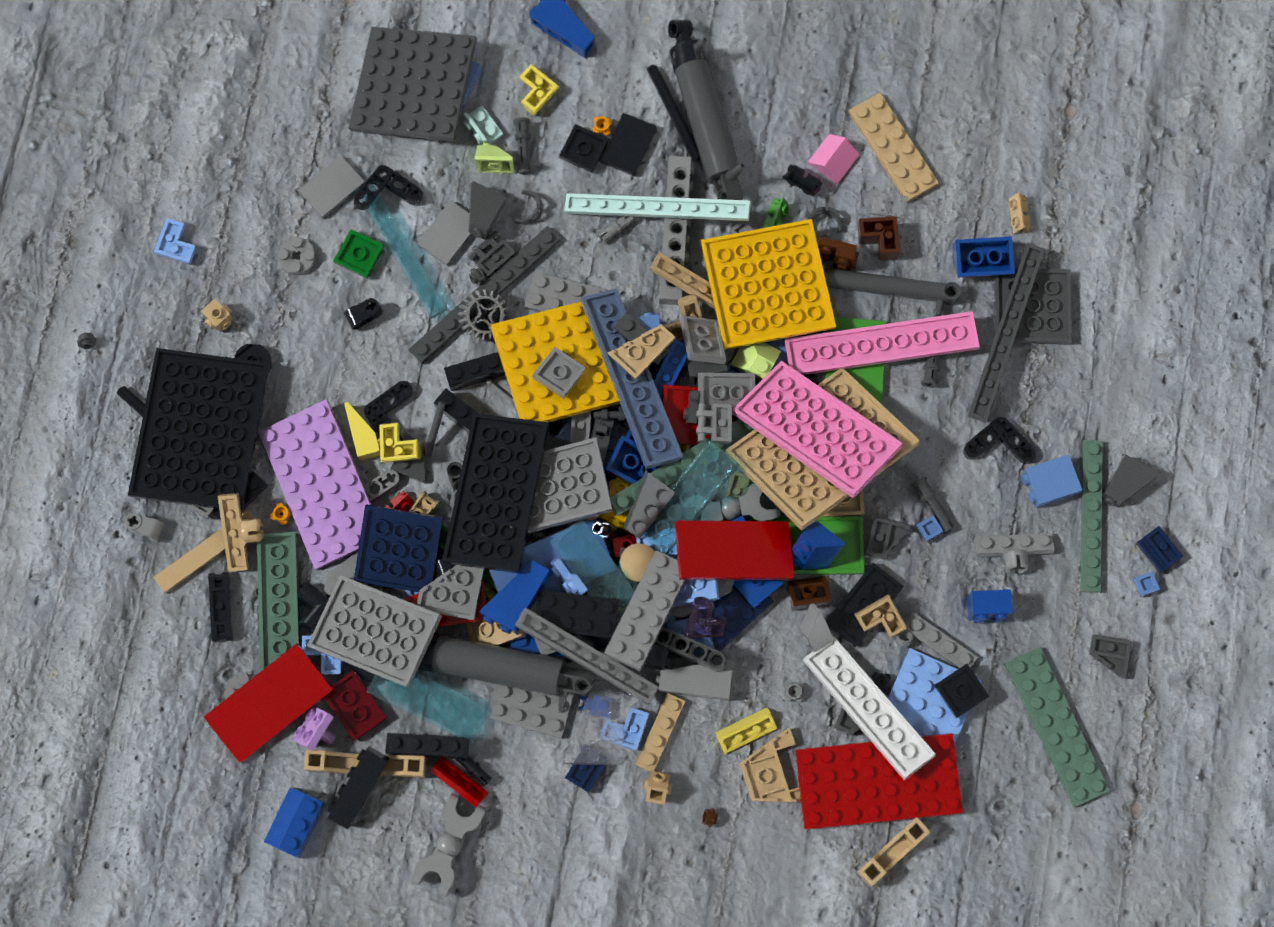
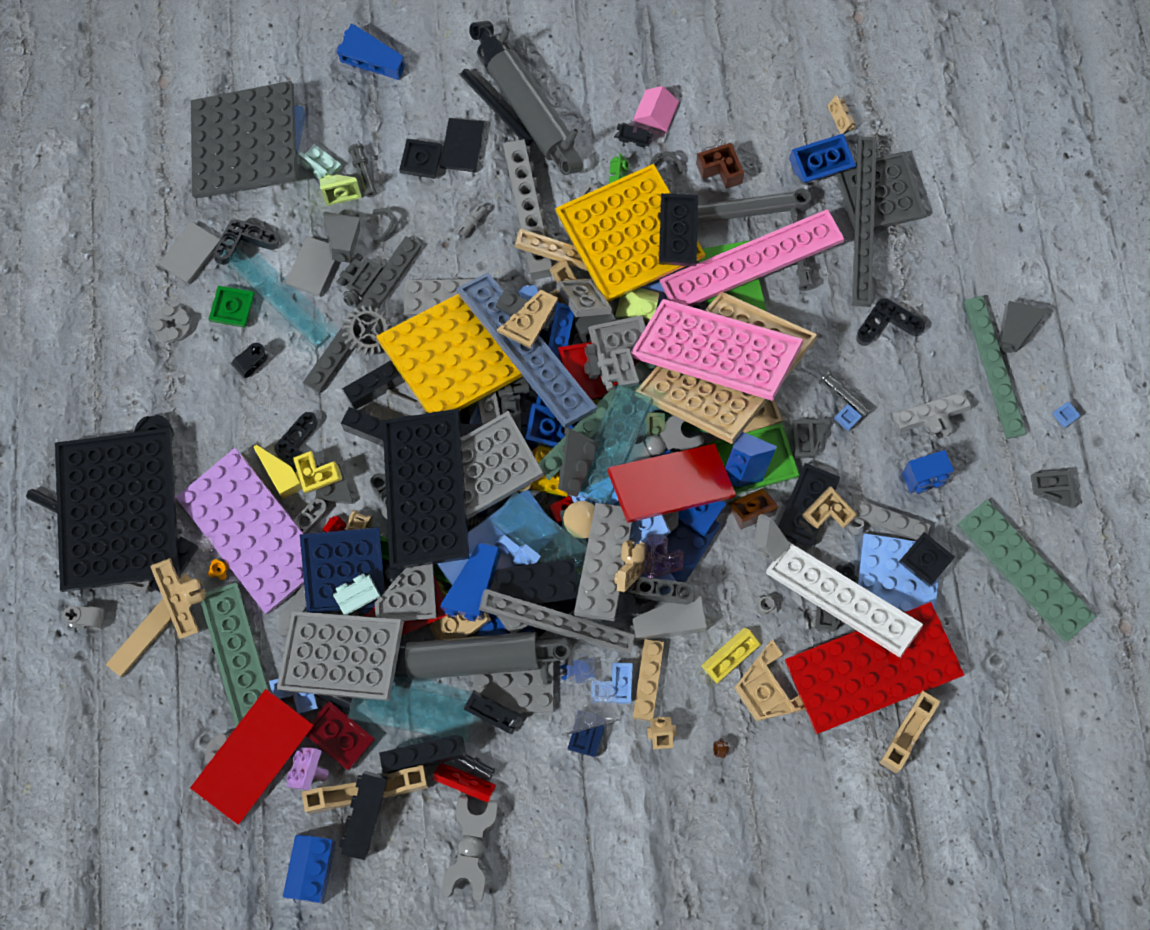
camera: 15 degrees left, 5 degrees down
light blue plate [154,218,197,265] -> none
tan brick [201,299,233,332] -> none
black plate [208,572,233,642] -> none
black brick [297,582,329,634] -> none
dark grey bar [424,401,446,456] -> none
light yellow brick [519,64,559,115] -> none
light grey plate [532,347,586,399] -> none
light aqua plate [564,193,751,221] -> none
black pin [591,522,627,538] -> none
light orange plate [592,116,612,135] -> none
reddish brown plate [818,237,859,271] -> none
tan plate [848,93,939,203] -> none
medium blue brick [1022,455,1082,508] -> none
dark blue plate [1136,526,1183,574] -> none
none -> clear plate [197,535,215,554]
none -> light aqua brick [333,573,381,615]
none -> black plate [463,690,523,734]
none -> tan plate [614,540,646,592]
none -> black plate [658,193,698,266]

